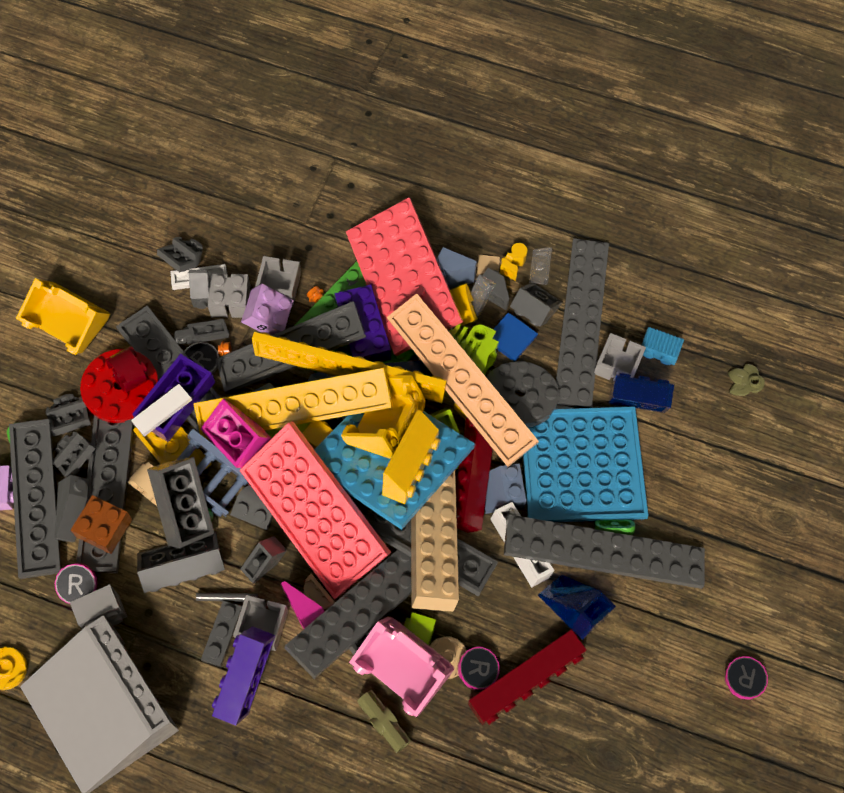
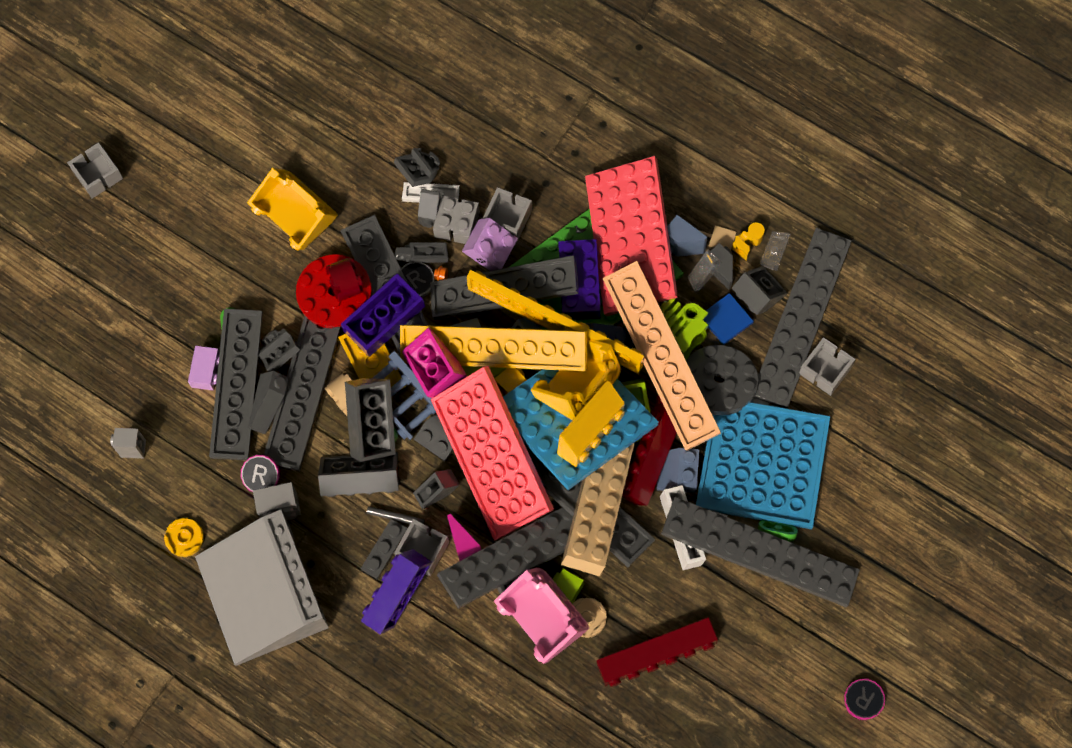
camera: 20 degrees right, 5 degrees up
dark grey slope [46,394,91,437] -> none
dark orange brick [71,495,132,554] -> none
white tile [131,384,192,437] -> none
tan tile [304,573,335,610] -> none
orange plate [307,286,324,303] -> none
olive piece [357,690,411,754] -> none
yellow slope [450,283,478,326] -> none
black tile [457,647,499,690] -> none
clear blue slope [538,575,616,640] -> none
clear blue slope [608,373,674,413] -> none
dark azure brick [642,327,684,365] -> none
olive plate [728,364,765,396] -> none

